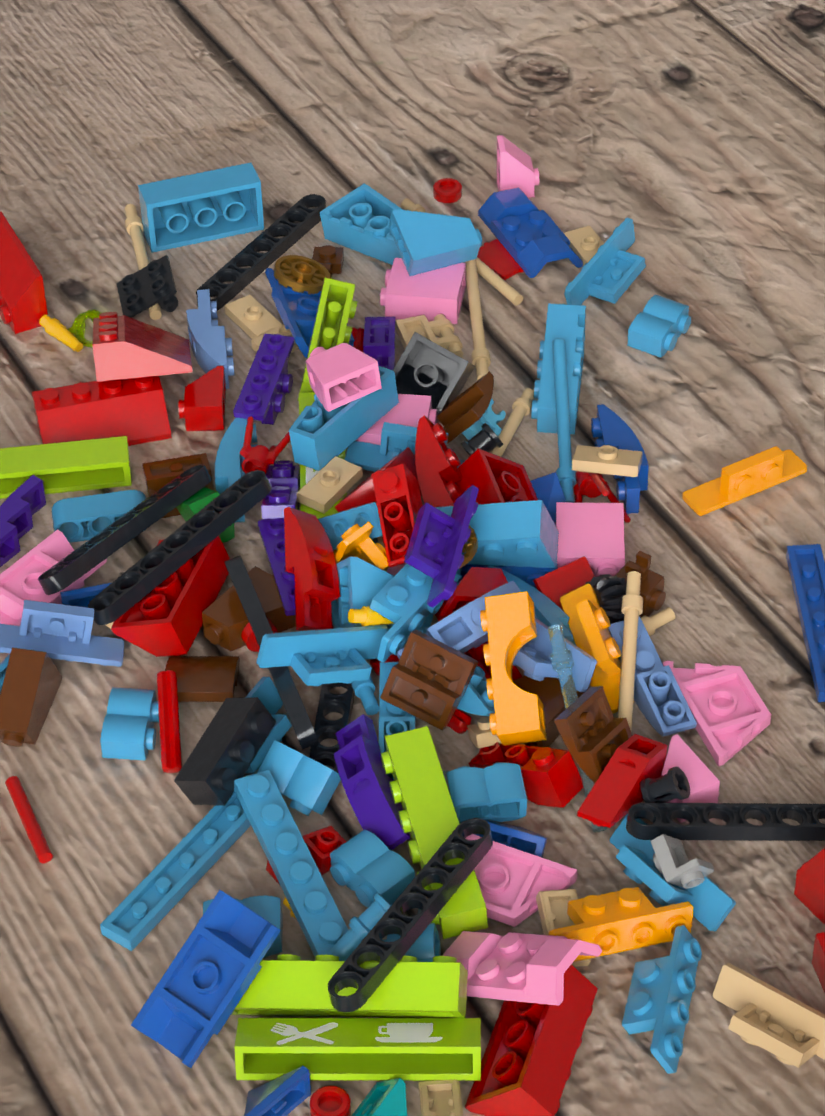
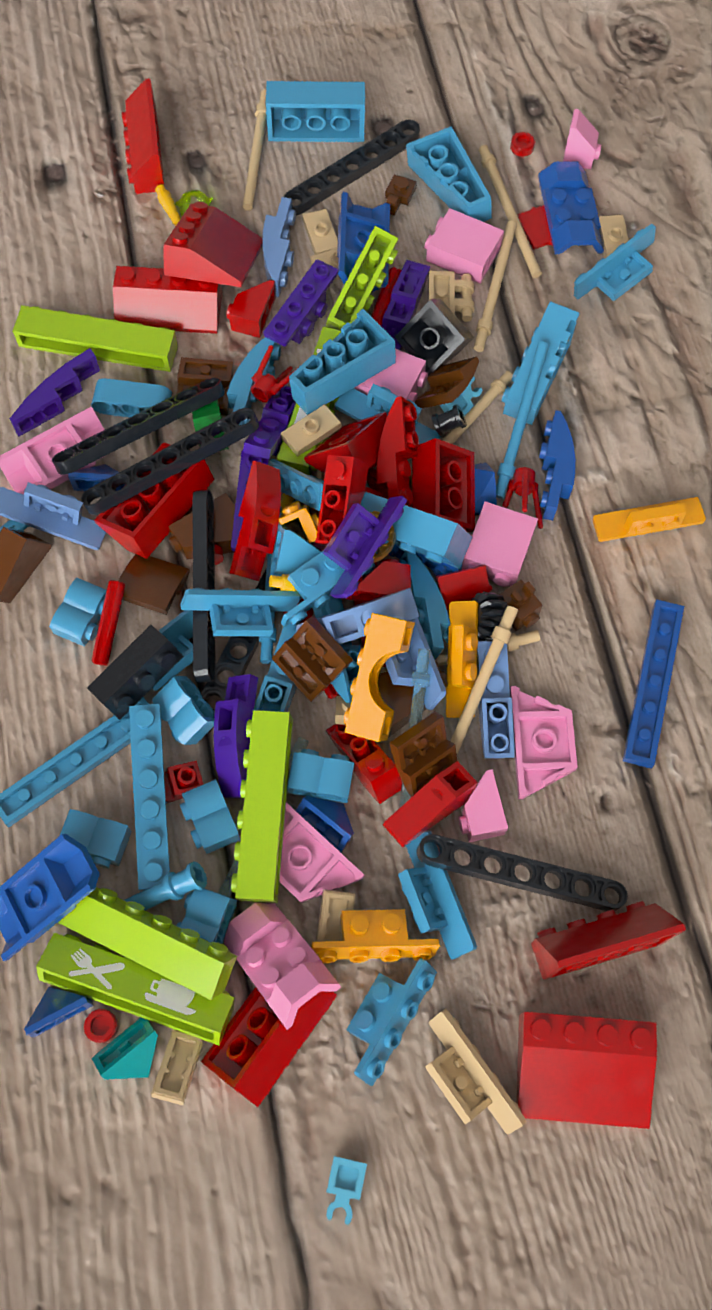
camera: 15 degrees right, 25 degrees up
black hinge [116,255,178,318] -> none
pearl gold wheel [274,255,330,294] -> none
bright pink torso [306,343,382,412] -> none
black beam [328,818,493,1012] -> none
dark azure slope [388,209,482,276] -> none
tan plate [572,445,643,477] -> none
dark azure brick [627,295,691,358] -> none
black bush [640,766,690,803] -> none
light grey bracket [650,834,715,889] -> none

